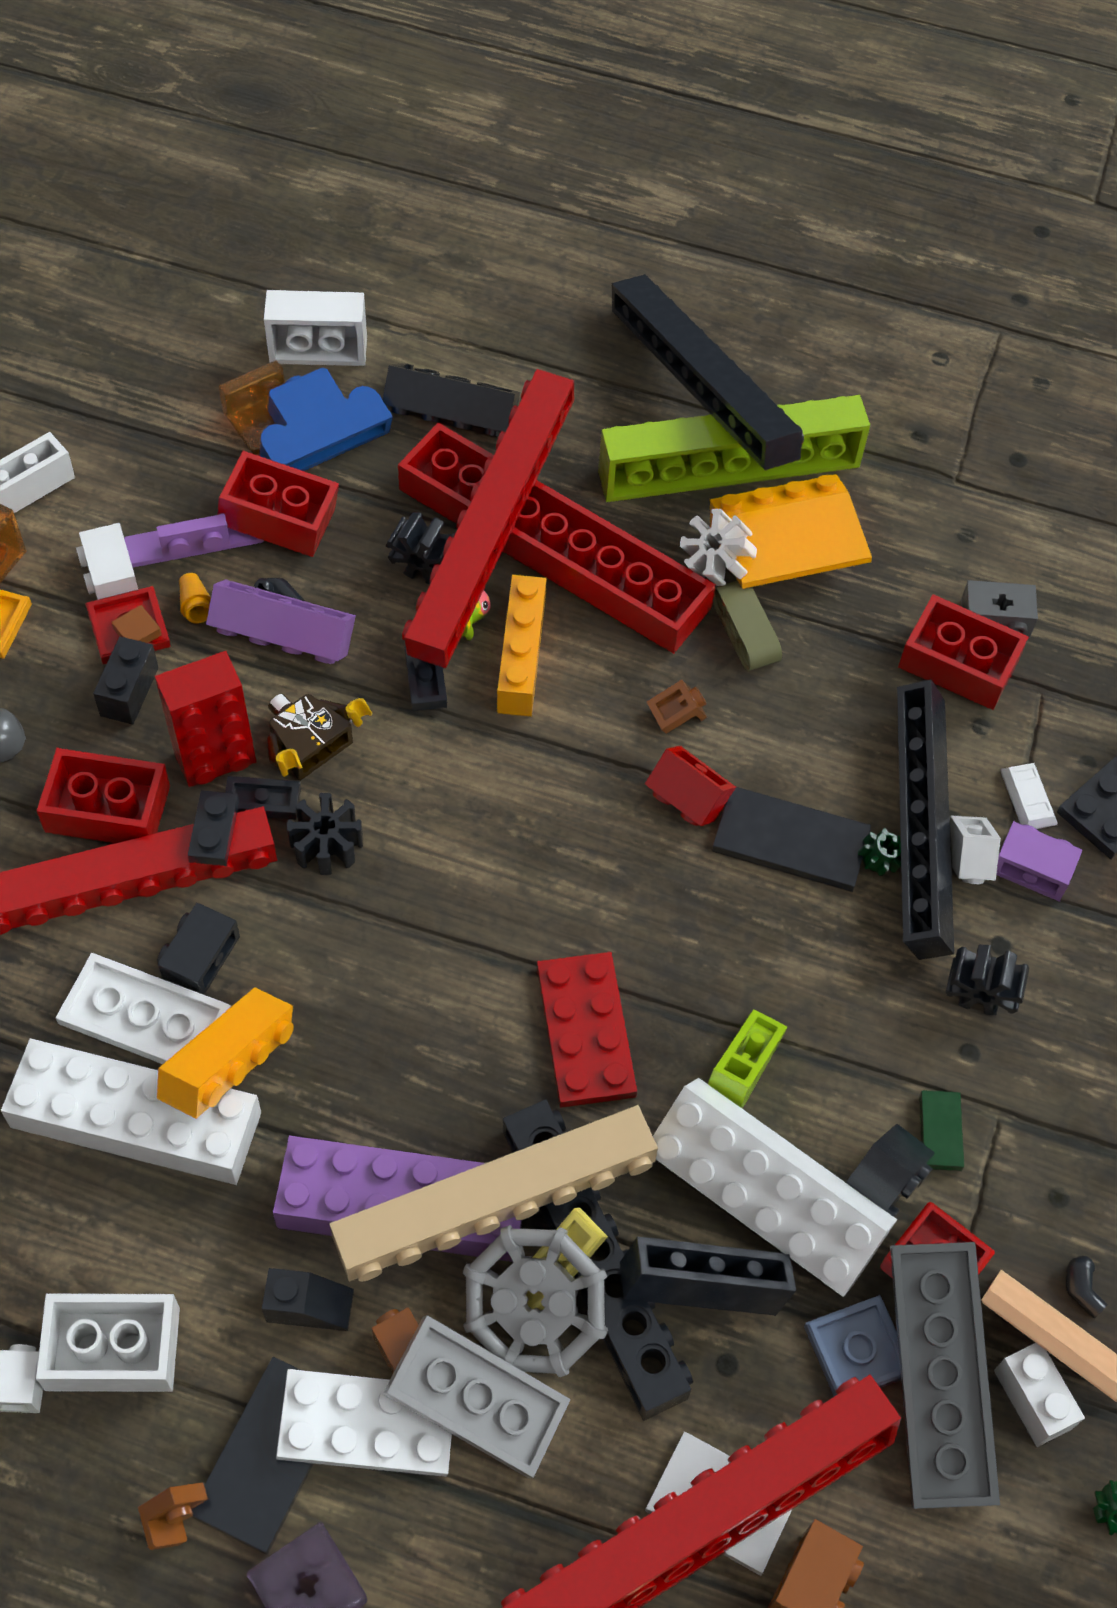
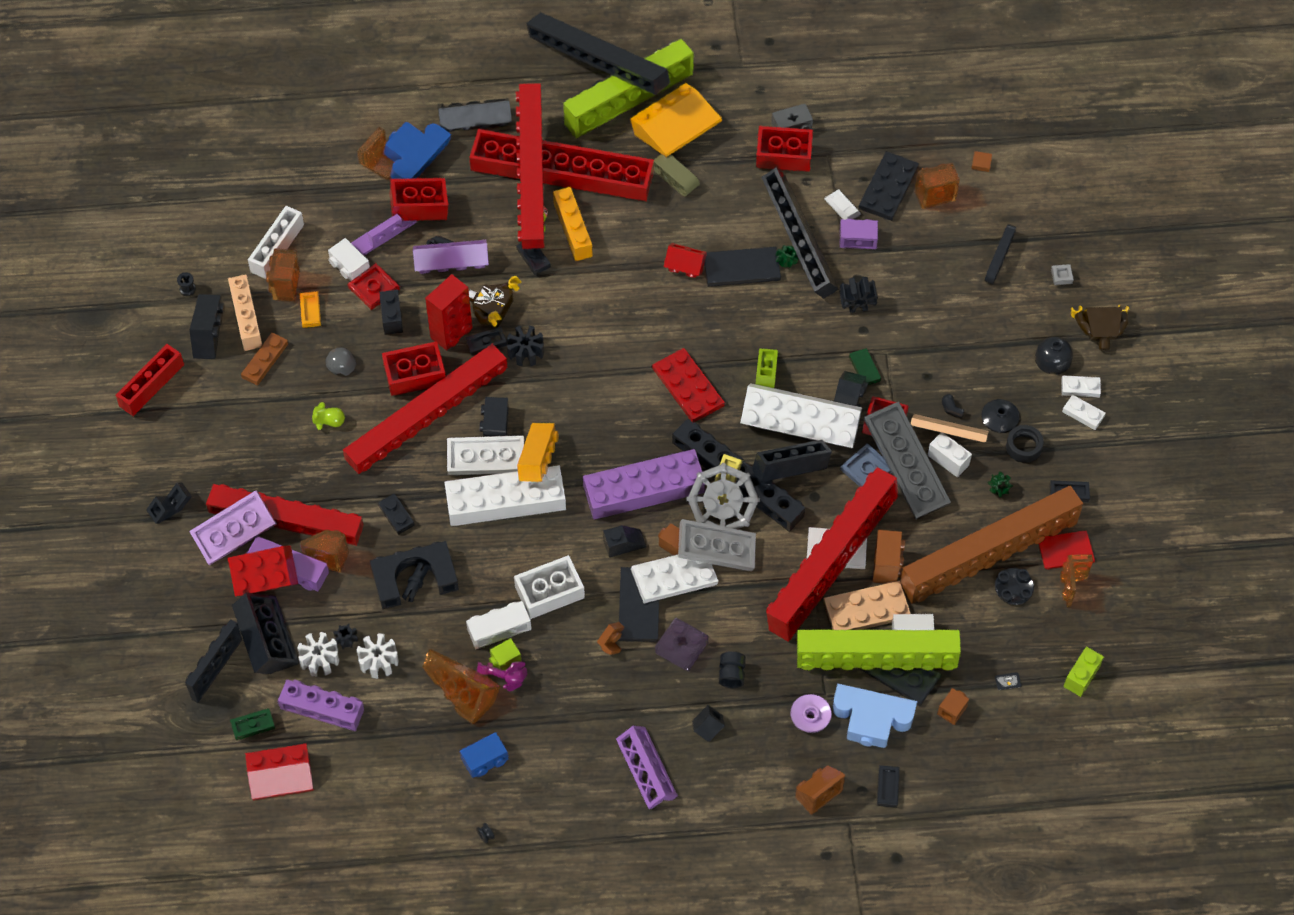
camera: 20 degrees left, 0 degrees up
dark orange tile [112,605,162,643] -> none
light orange cone [179,573,211,623] -> none
black plate [187,790,239,866] -> none
white brick [264,290,367,366] -> none
tan brick [329,1105,658,1282] -> none
black gear [386,512,456,584] -> none
dark orange bracket [647,680,707,734] -> none
white gear [680,509,757,586] -> none
white slope [950,816,1001,884] -> none

